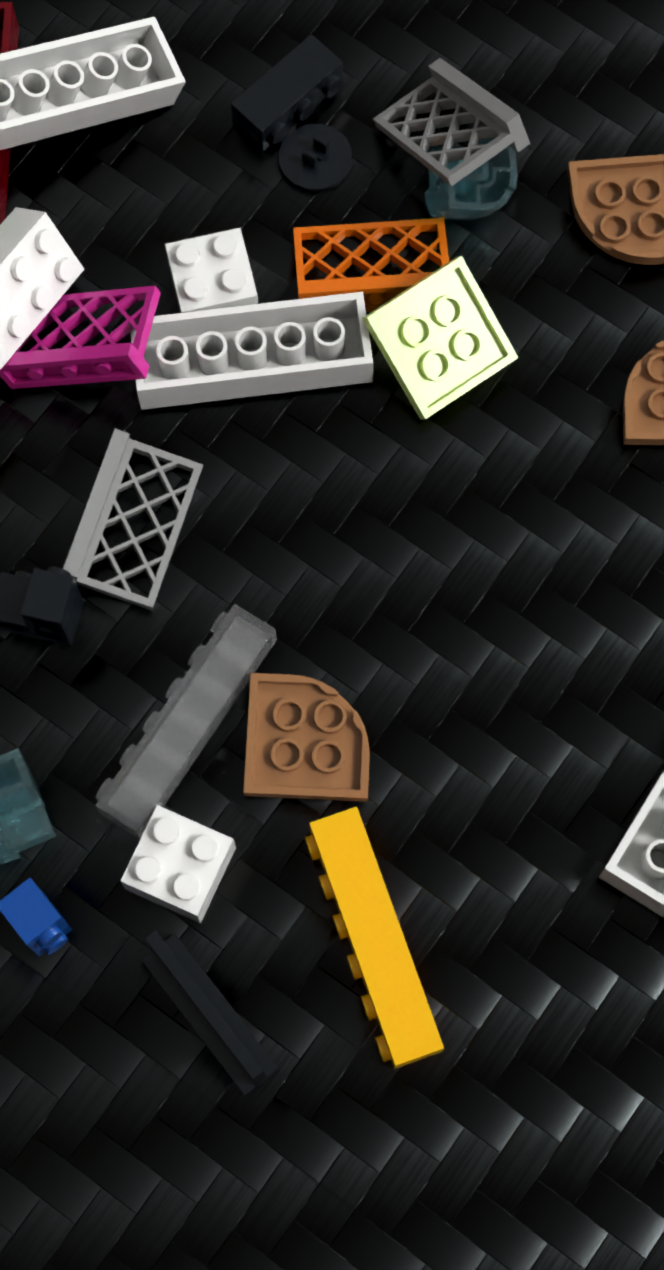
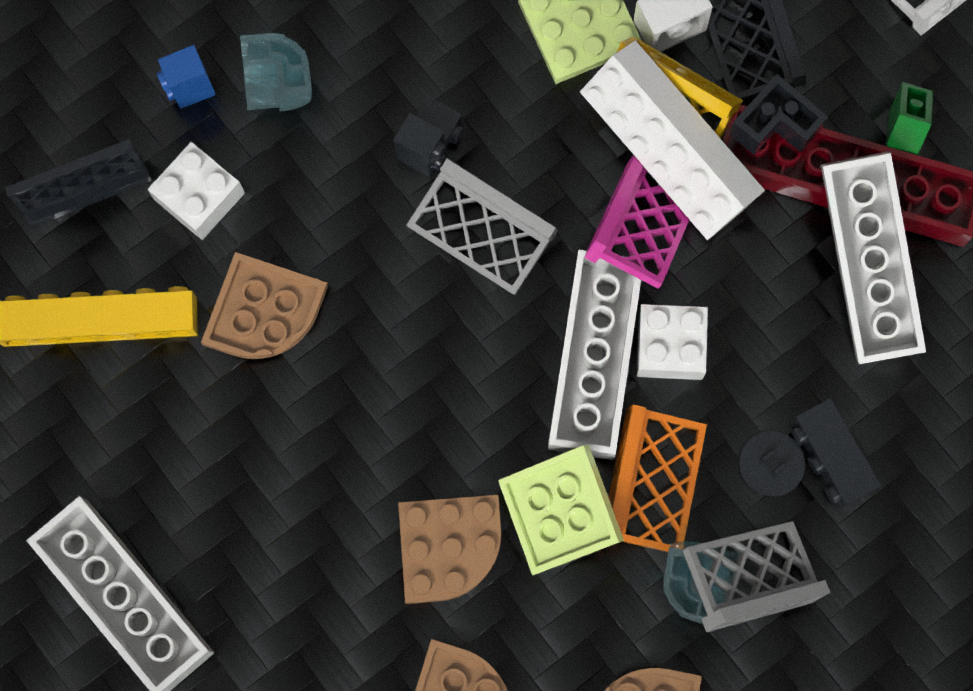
camera: 110 degrees right, 5 degrees up
clear brick [95,604,277,839] -> none
none -> medium nougat plate [398,495,501,604]

